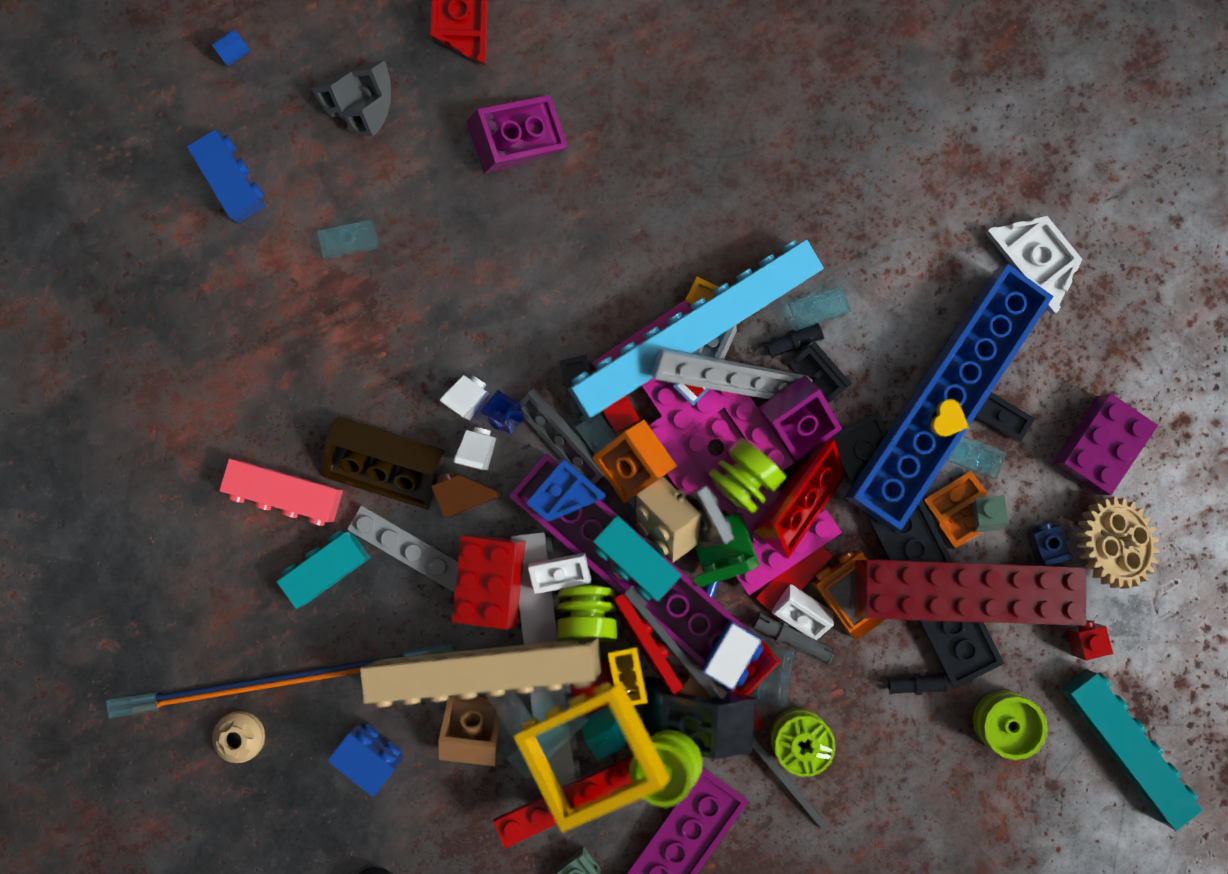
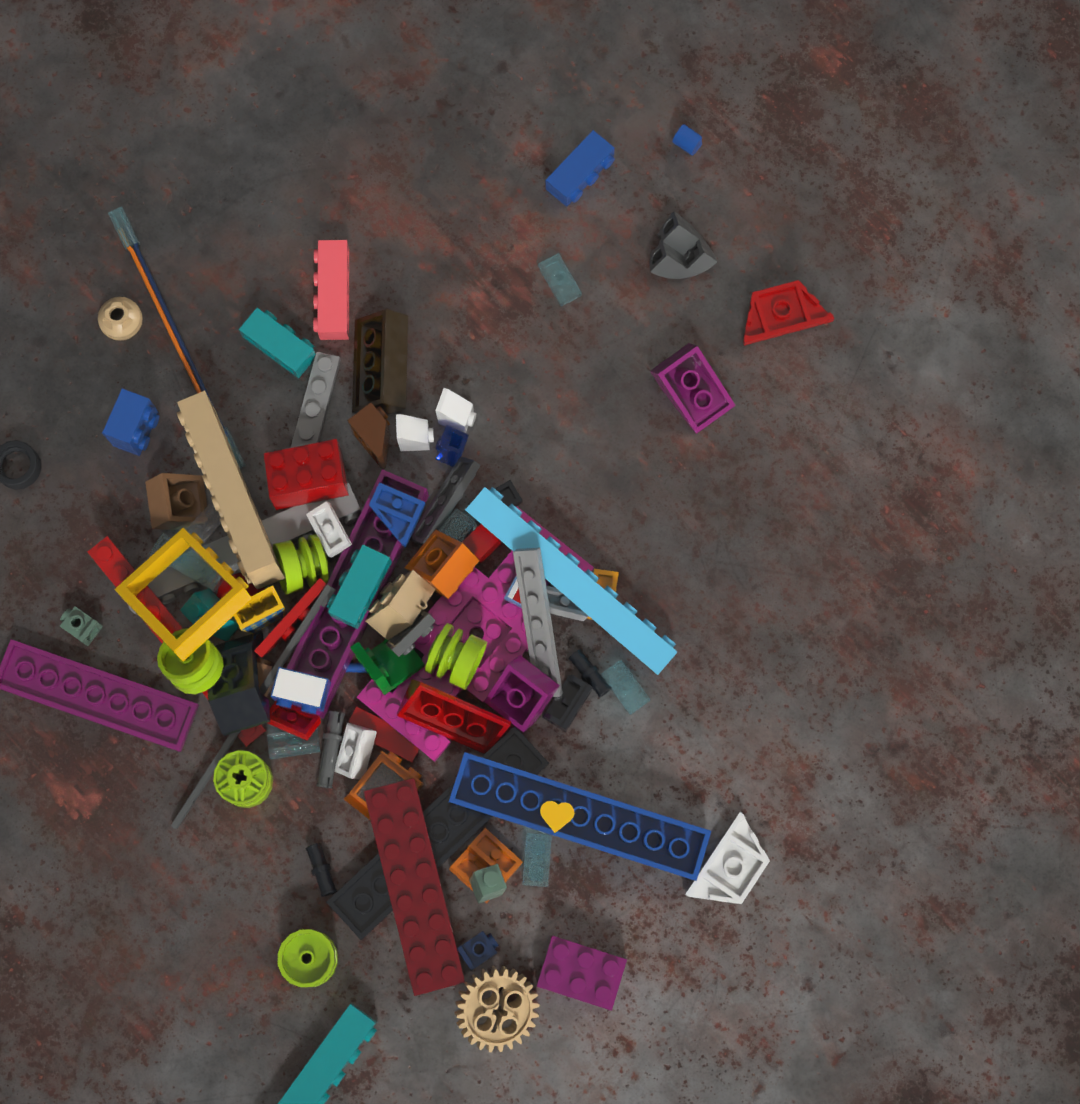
camera: 75 degrees right, 10 degrees down
black plate [975,392,1035,443] -> none
red brick [1066,620,1113,661] -> none

